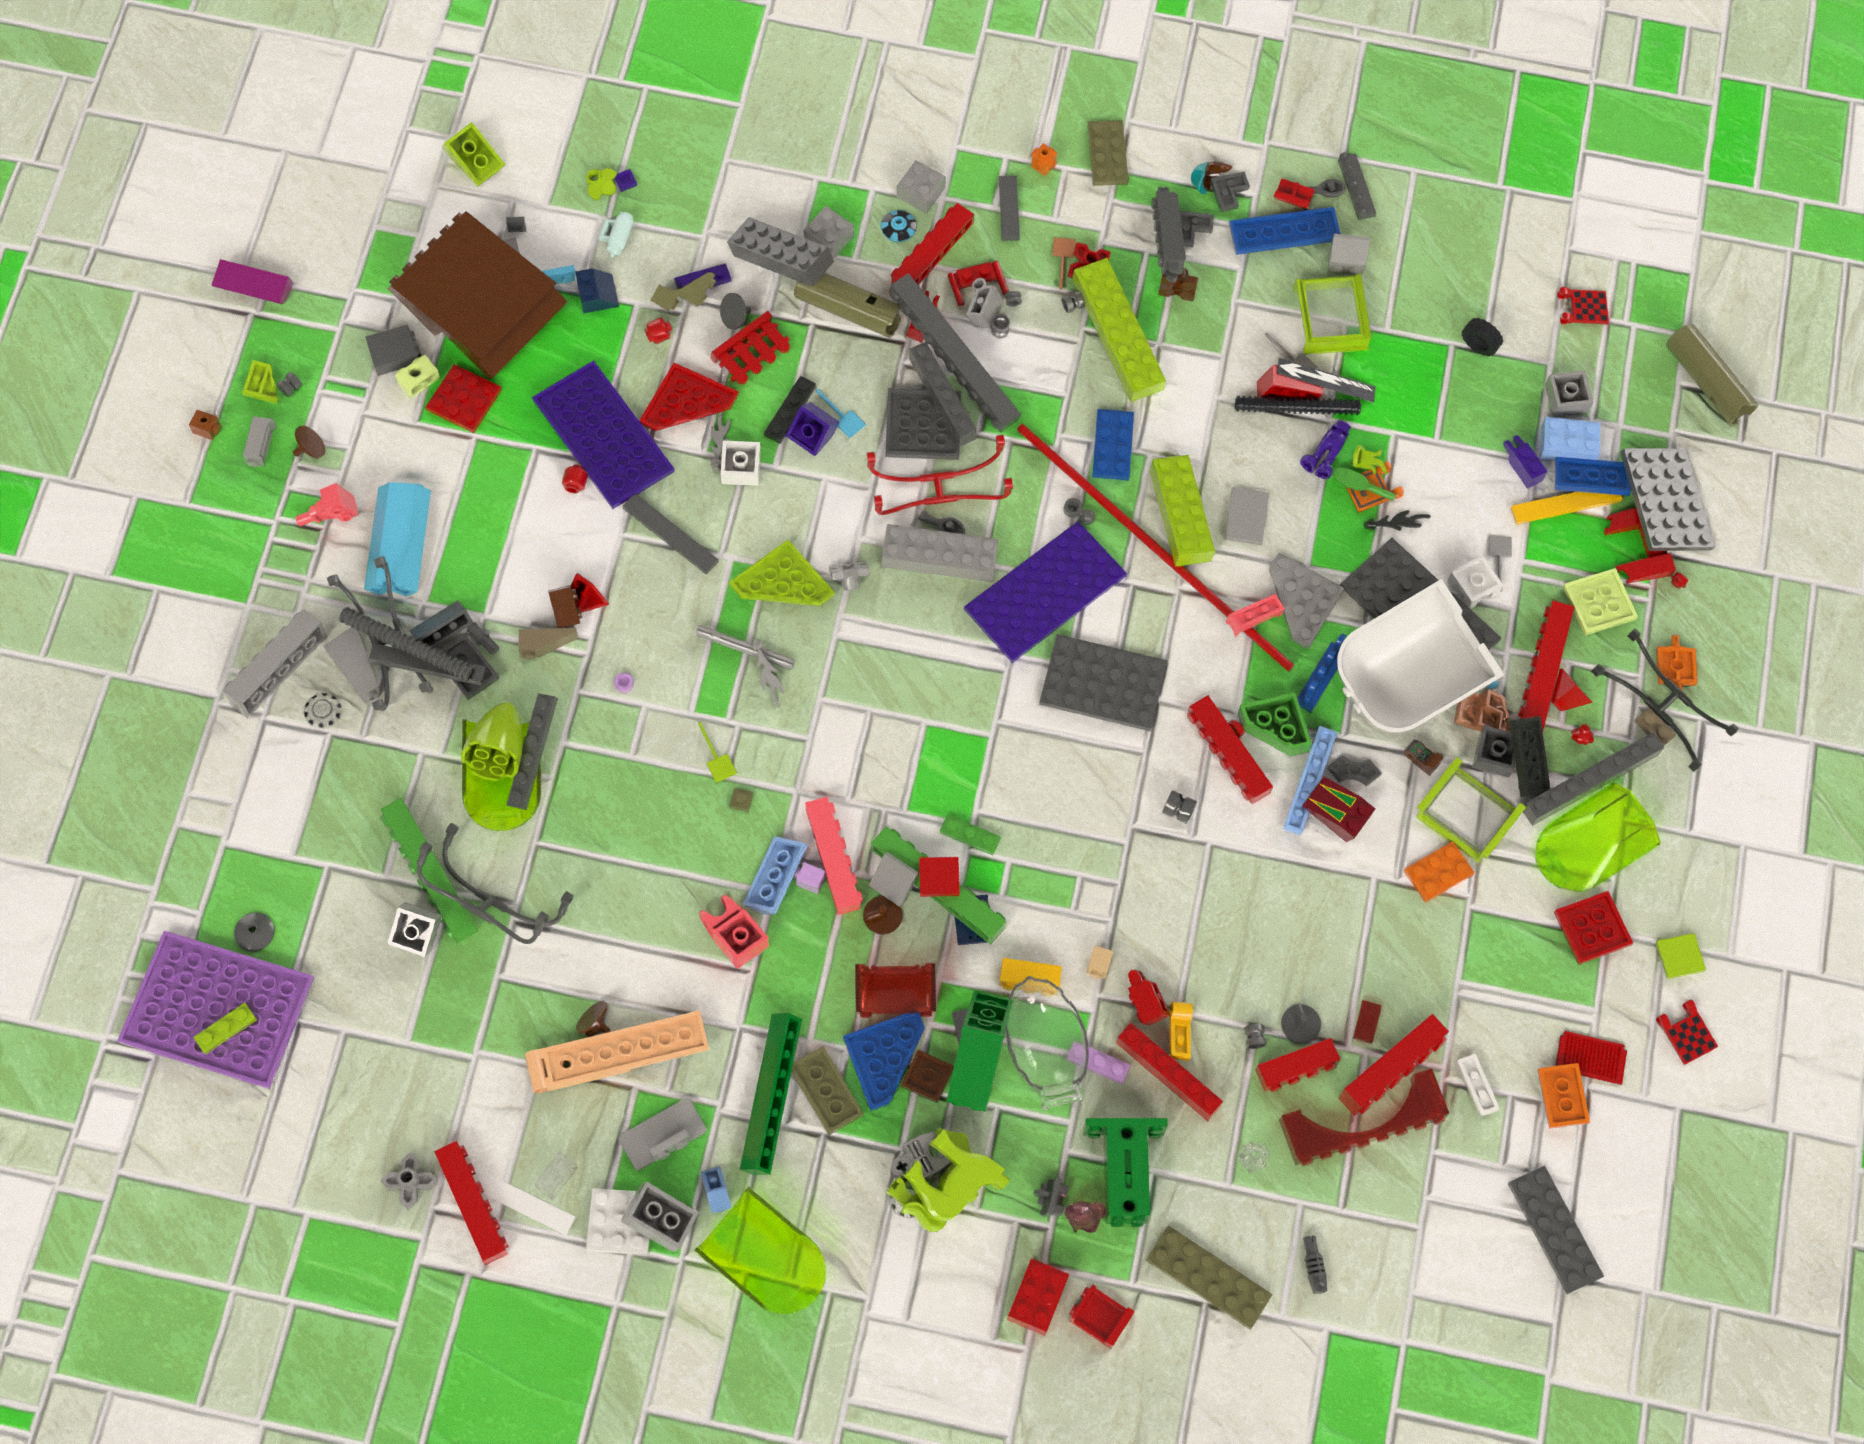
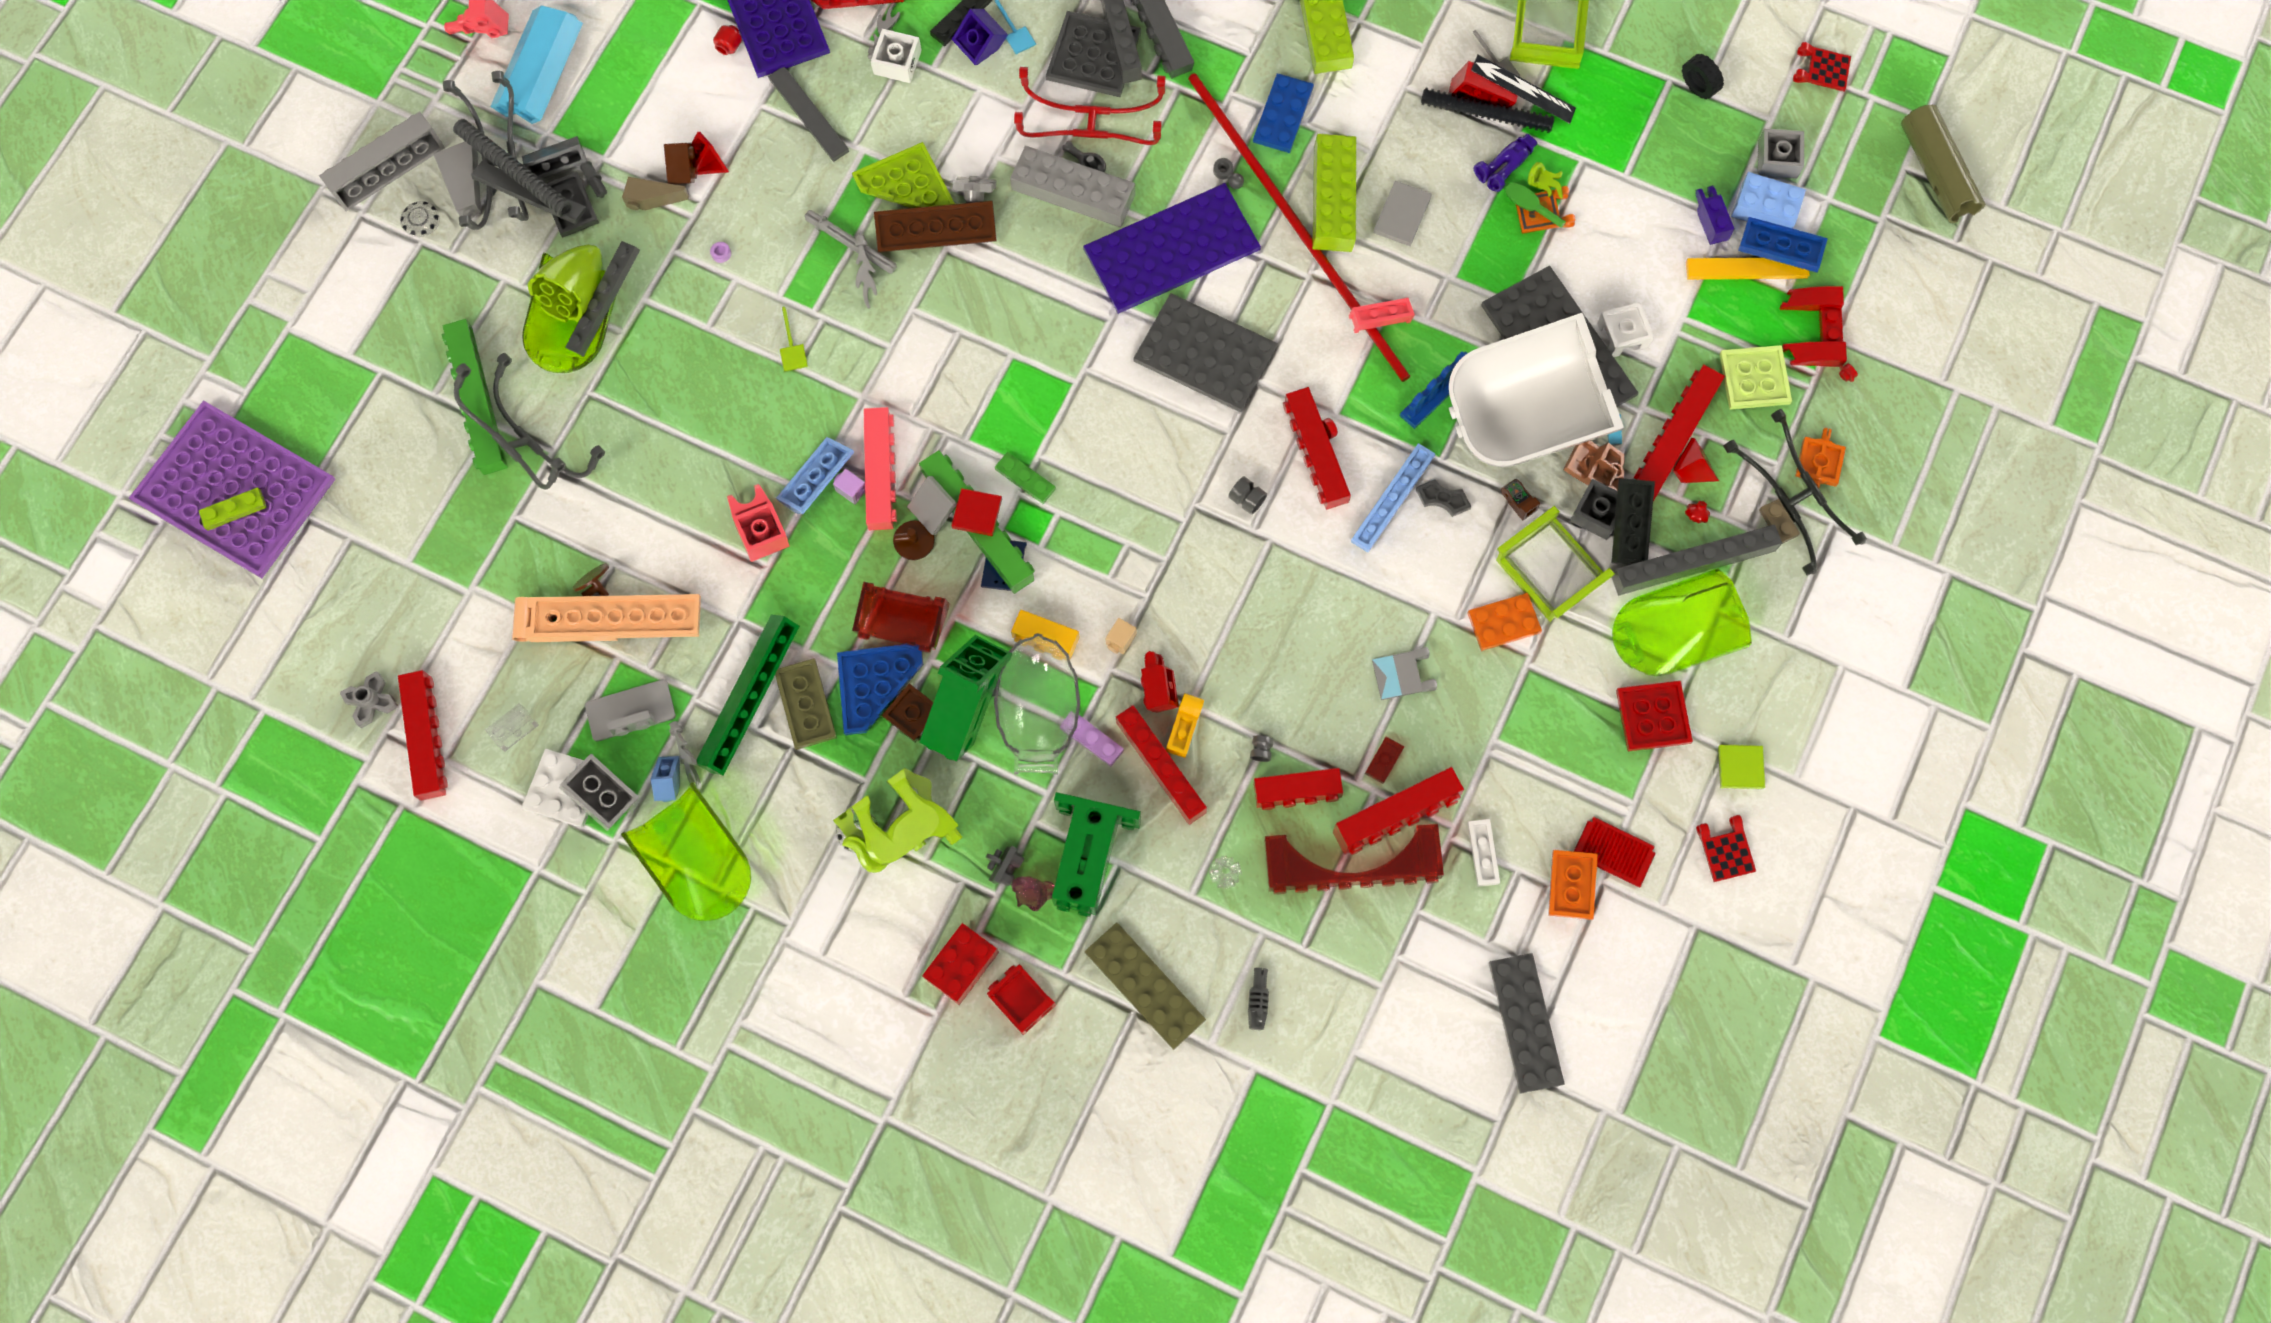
camera: 20 degrees right, 5 degrees up
dark grey dish [234,913,275,951] -> none
light grey brick [387,902,442,957] -> none
white sticker [473,1167,576,1235] -> none
olive plate [730,788,753,812] -> none
light grey piece [891,1132,952,1181] -> none
bright green brick [1238,692,1312,757] -> none
light grey plate [1269,553,1344,650] -> none
dark grey shield [1281,1003,1321,1043] -> none
dark red slope [1302,776,1376,842] -> none
pearl dark grey piece [1364,510,1431,531] -> none
light grey piece [1489,535,1512,592] -> none
plate [1620,448,1715,551] -> none
none -> light grey piece [669,721,702,790]
none -> reddish brown plate [874,201,997,252]
none -> light grey flag [1372,647,1437,700]

